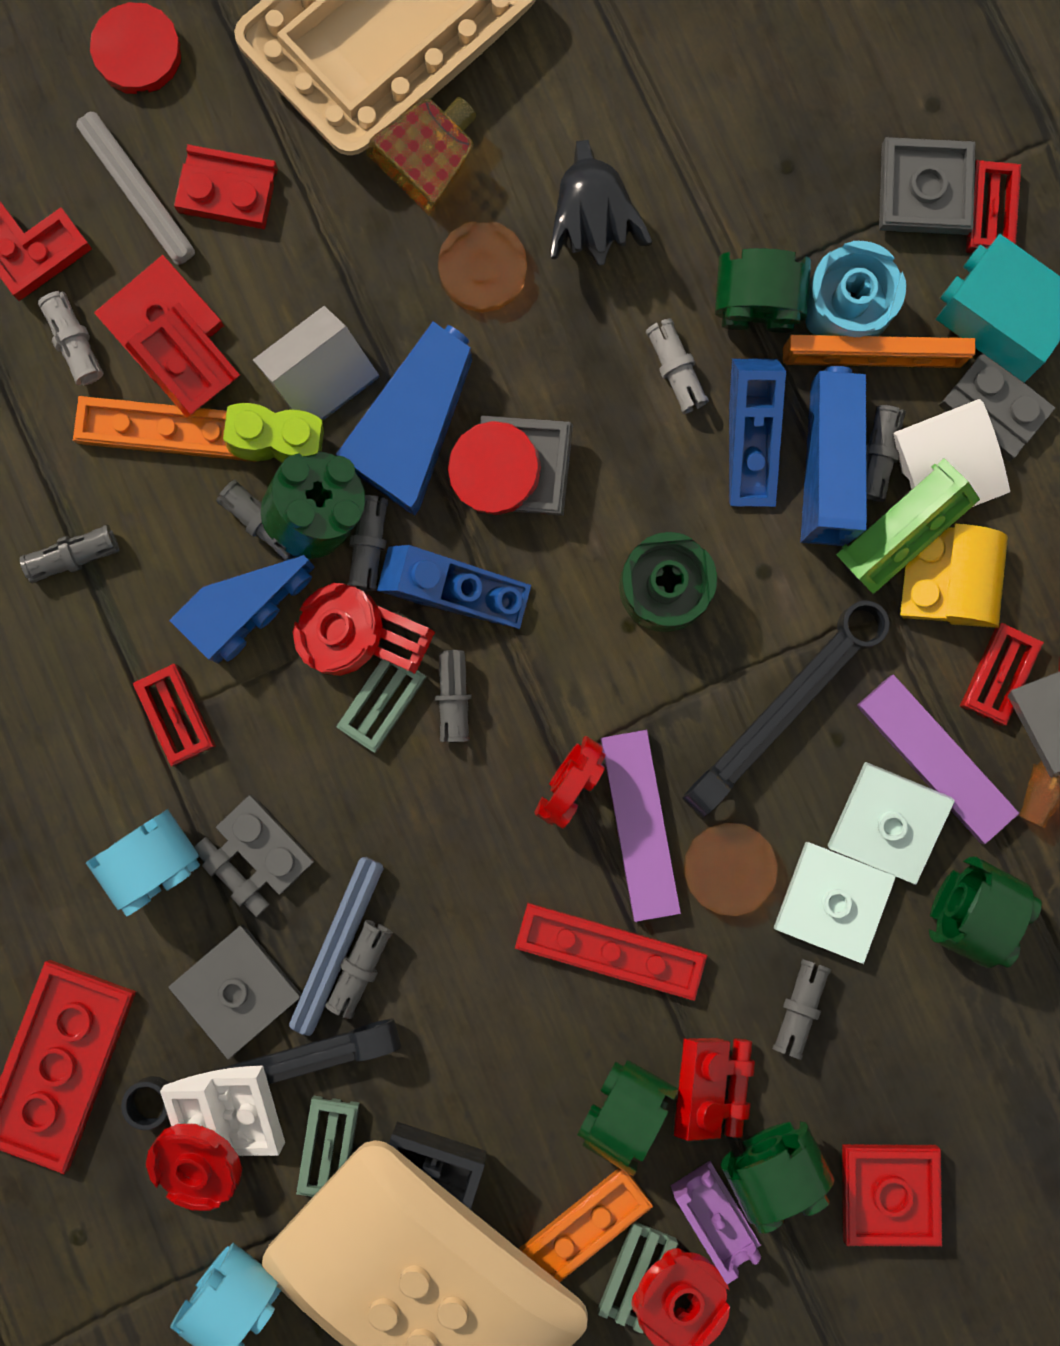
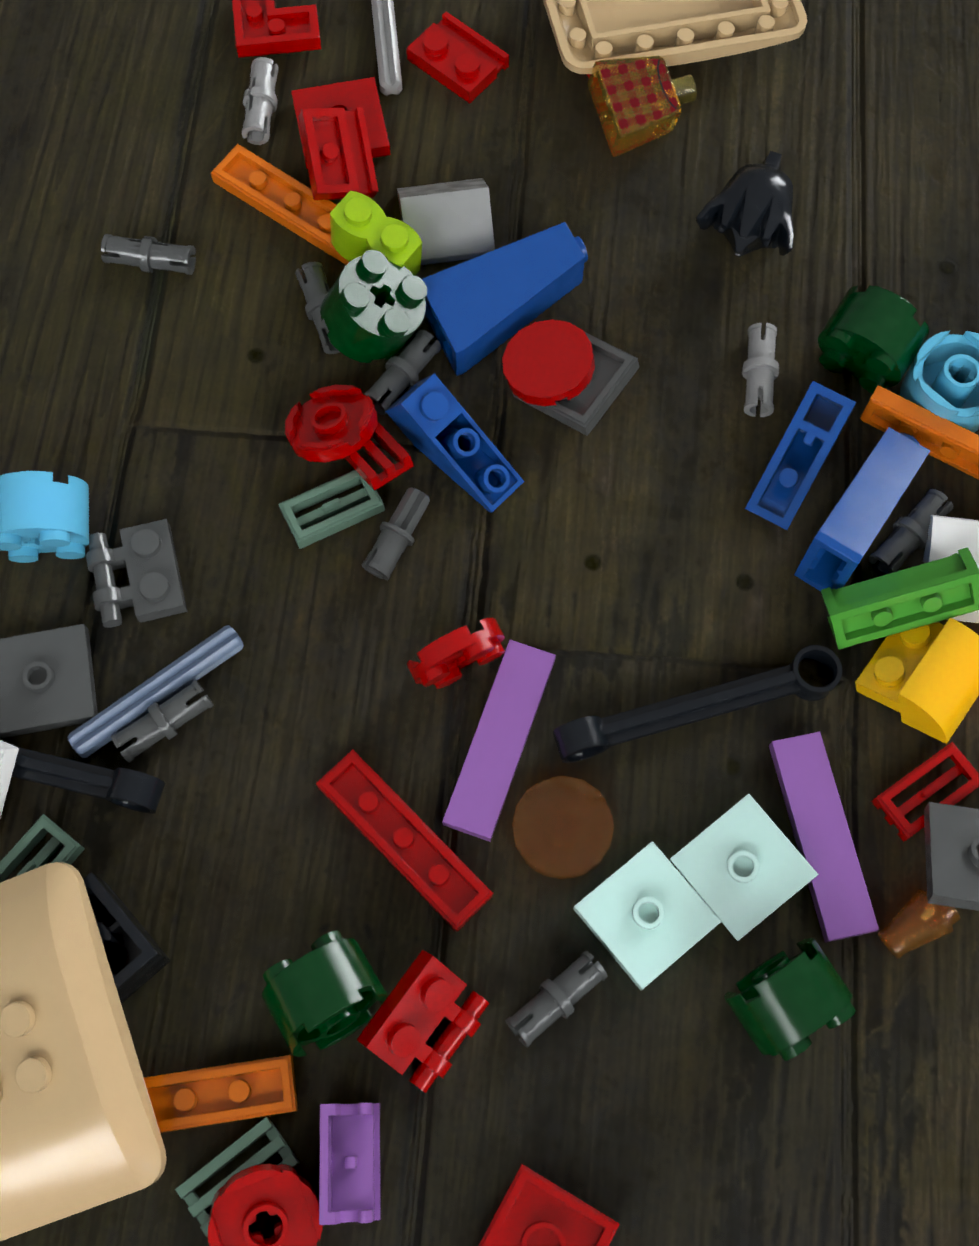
camera: 30 degrees right, 15 degrees down
red tile [133,663,216,767] -> none
blue slope [169,555,315,664] -> none
clear orange tile [438,221,527,313] -> none
dark green brick [619,532,717,632] -> none
dark green brick [721,1121,834,1234] -> none

